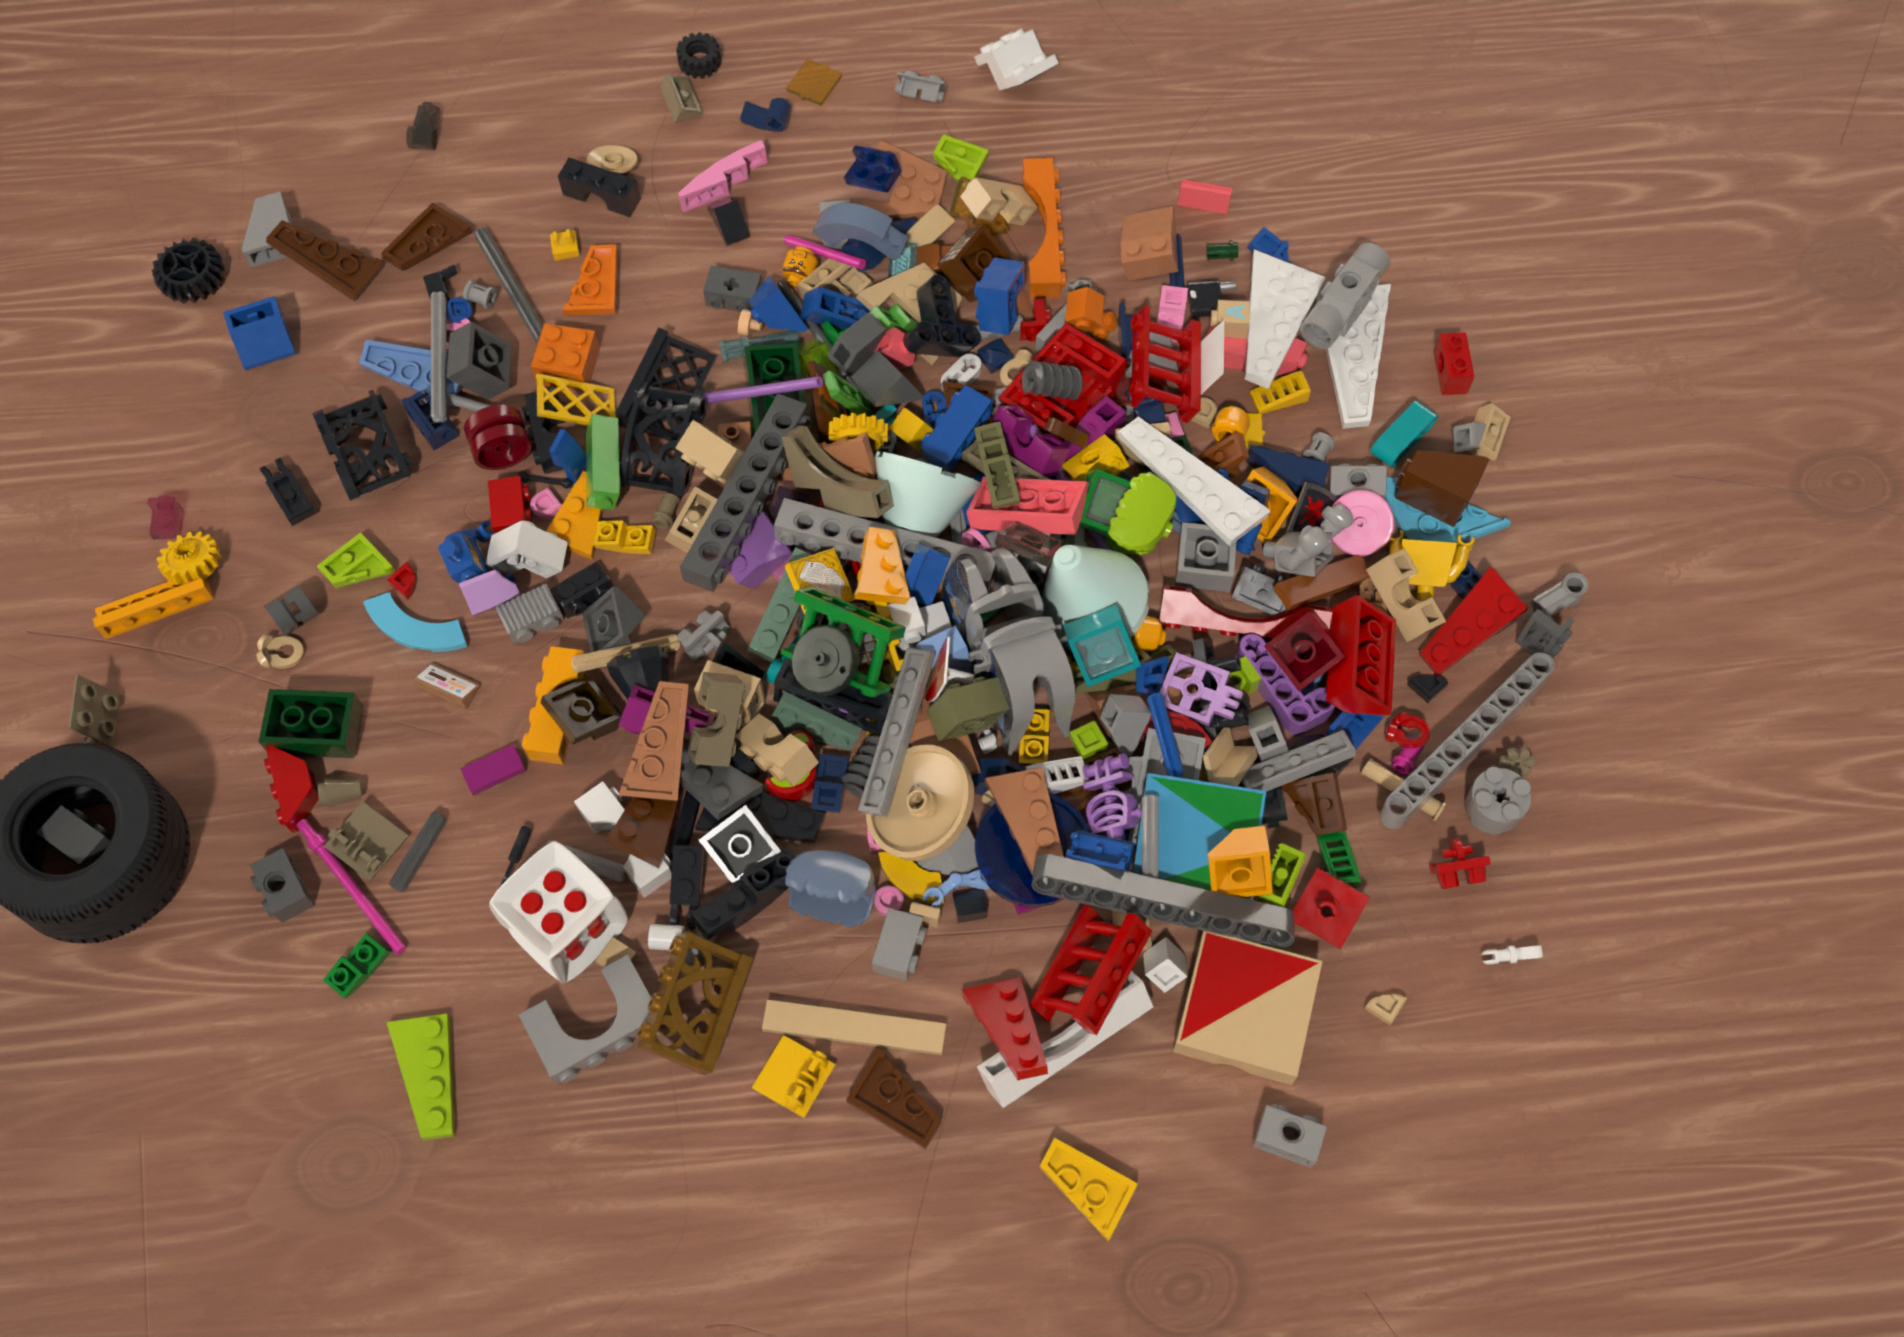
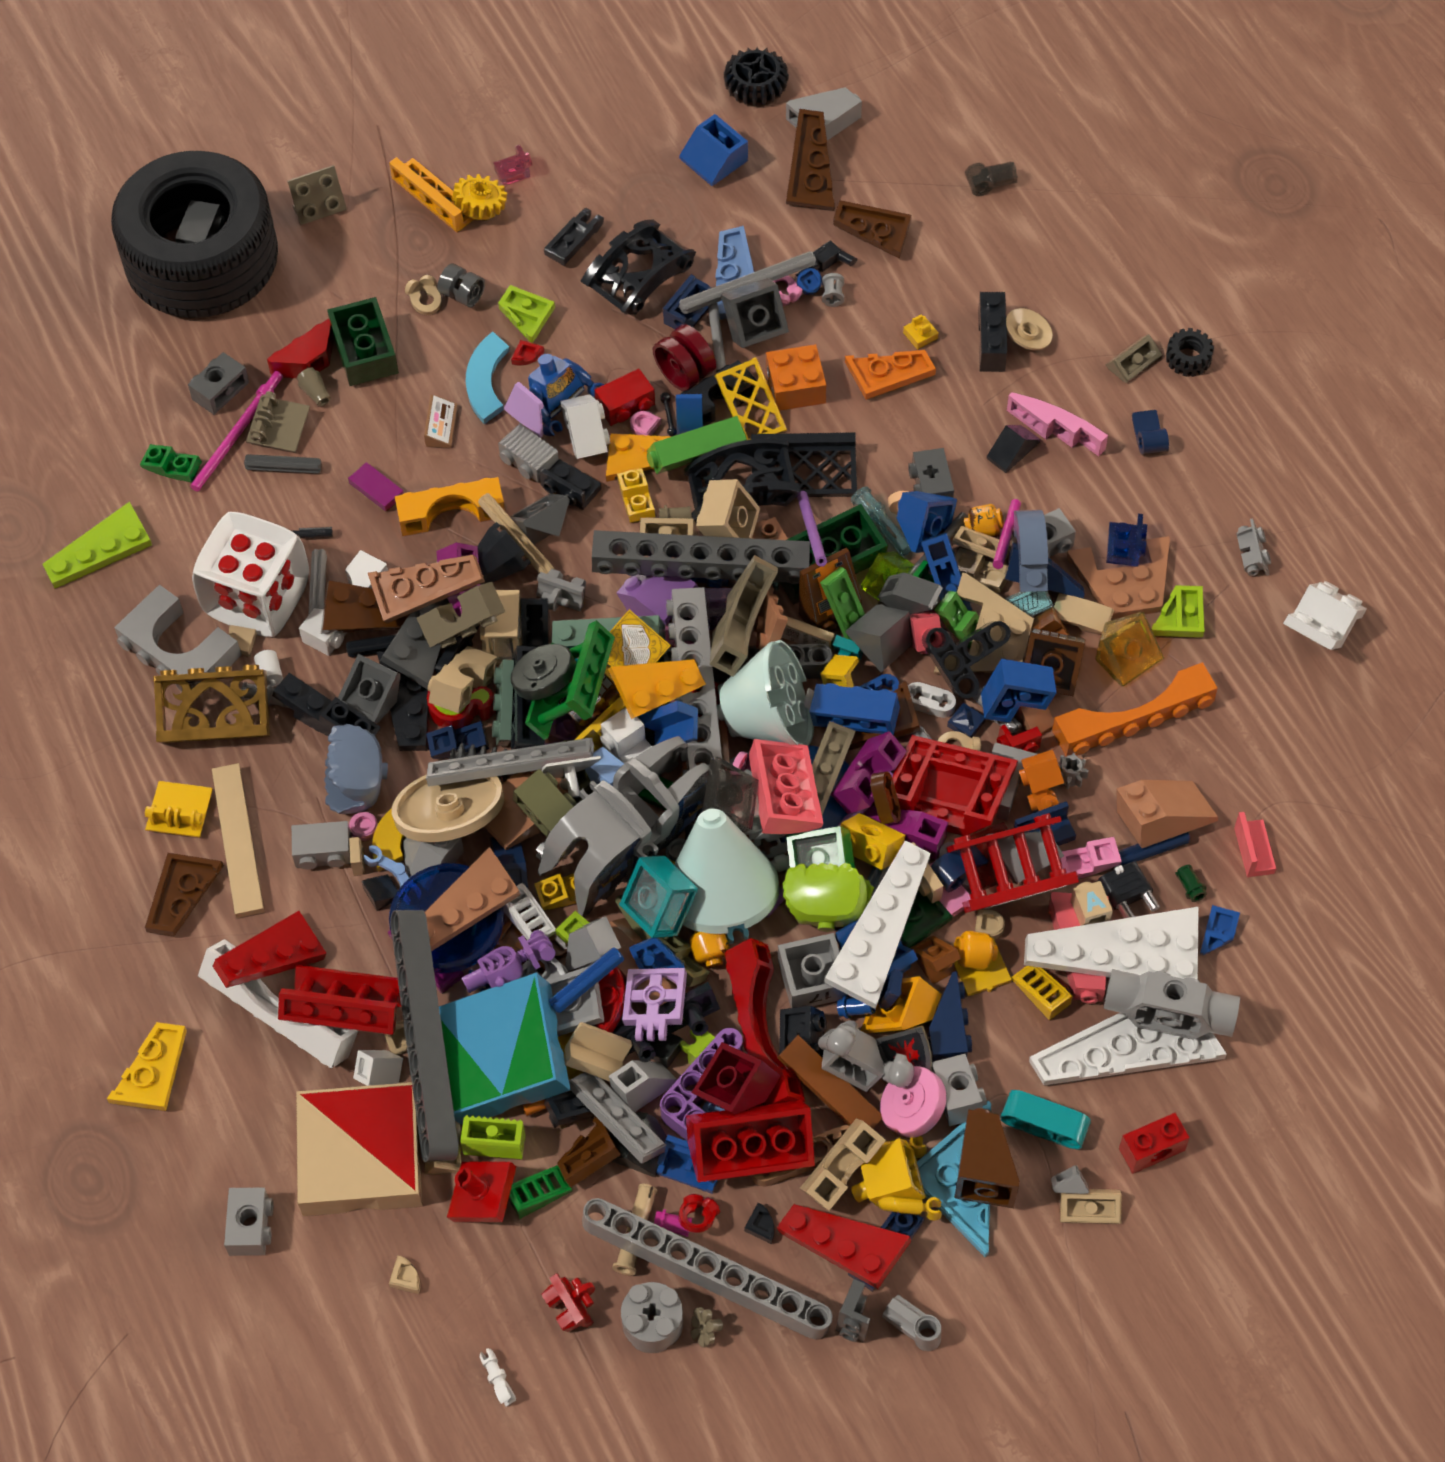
camera: 70 degrees right, 5 degrees down
dark grey axle [474,227,543,344] -> none
dark brown plate [540,676,622,745] -> none
black hinge [669,845,704,929] -> none
clear yellow piece [786,59,842,106] -> none
yellow gear [829,413,888,452] -> none
tan arch [960,177,1038,226] -> none
olive slope [974,421,1021,509] -> none
dark grey piece [1022,361,1082,401] -> none
blue hinge [1066,831,1135,872] -> none
light grey axle [1142,795,1159,879] -> none
light orange slope [1208,826,1273,897] -> none
light grey bush [1302,432,1335,462] -> none

